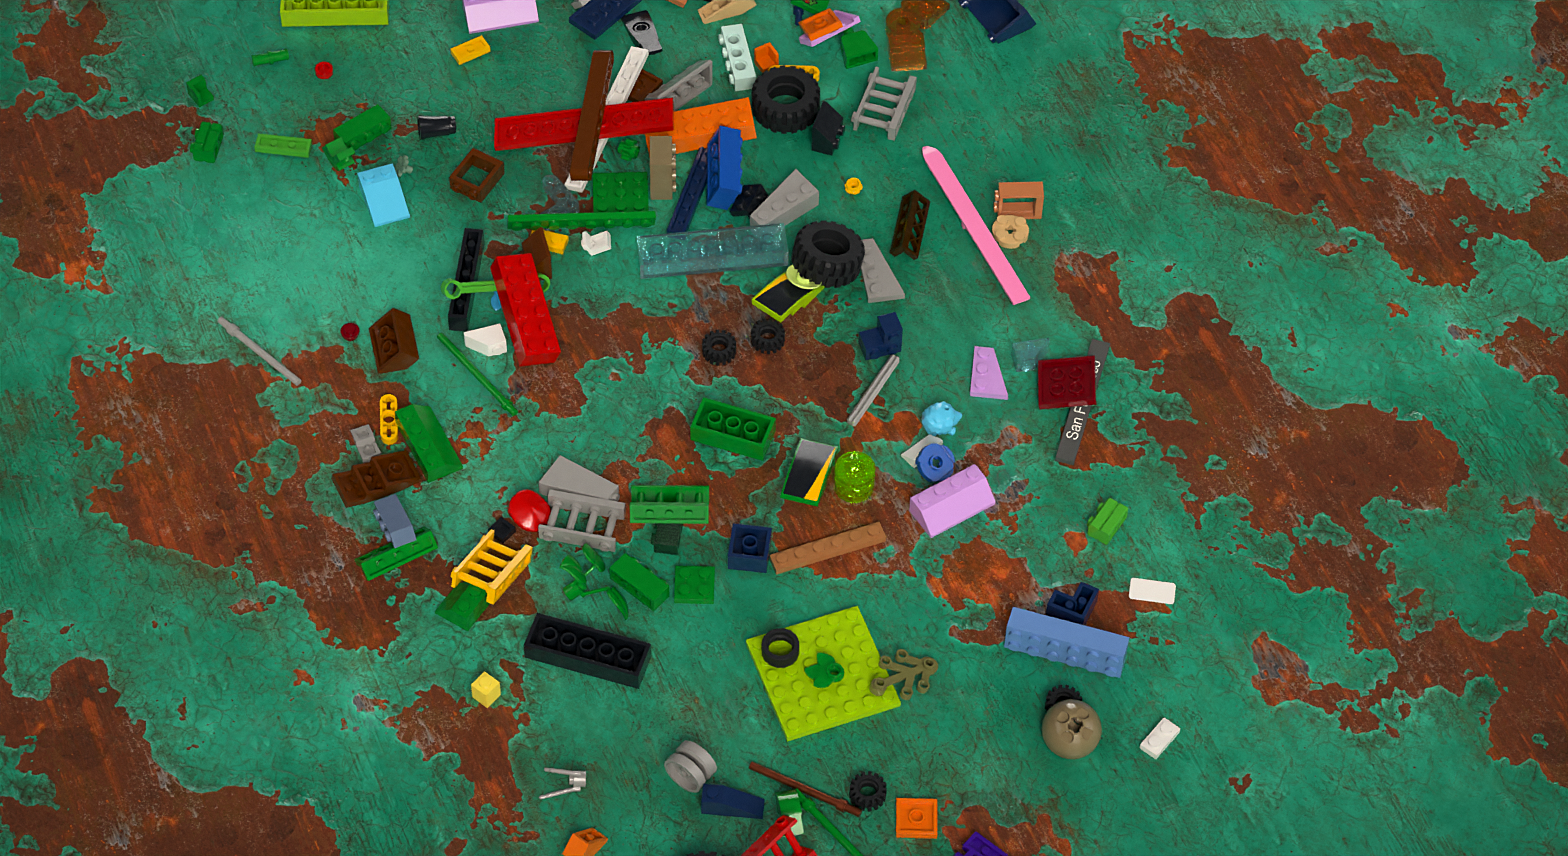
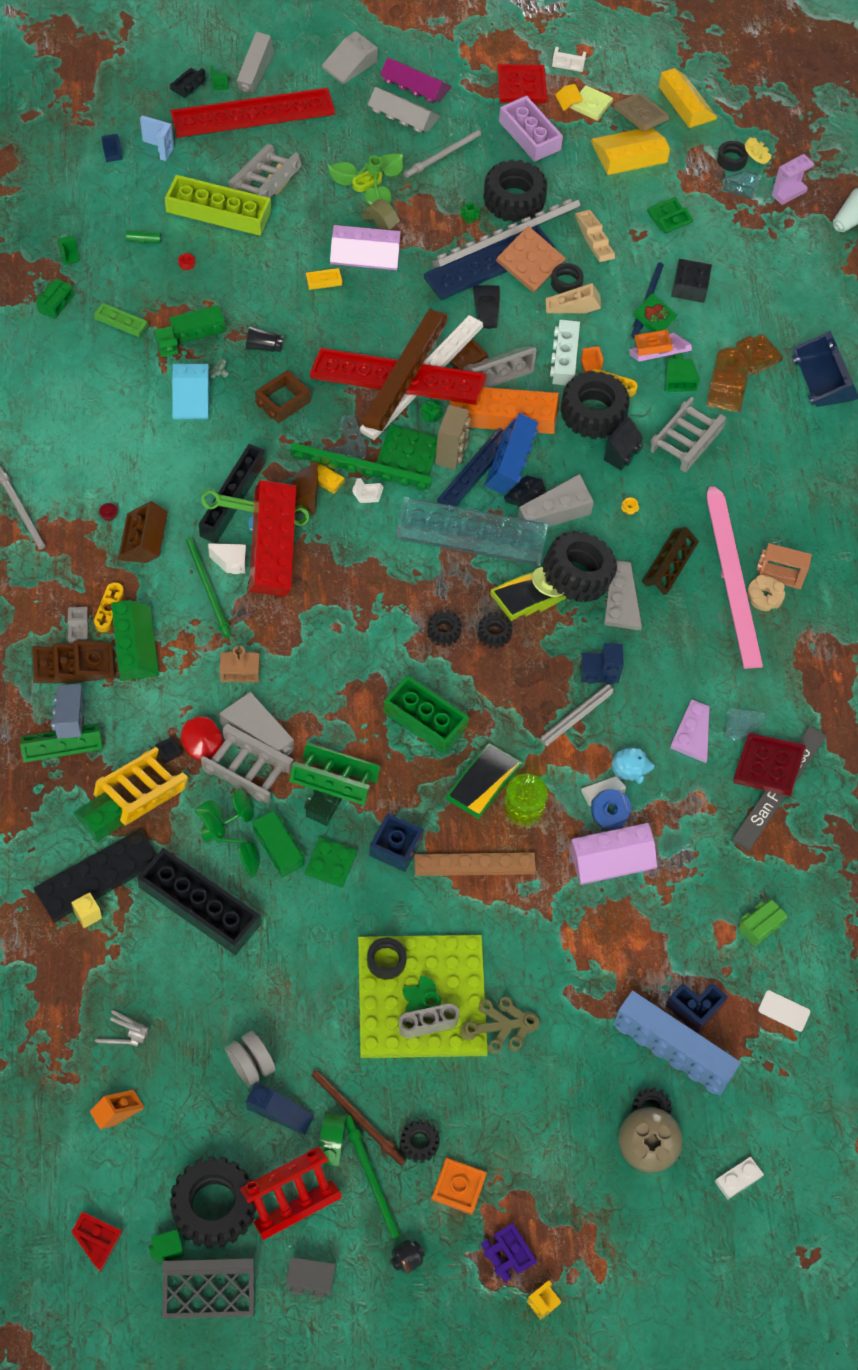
camera: 15 degrees right, 5 degrees up
none -> black plate [33,829,157,923]
none -> medium nougat brick [220,646,260,683]
none -> light grey beam [398,1004,459,1038]

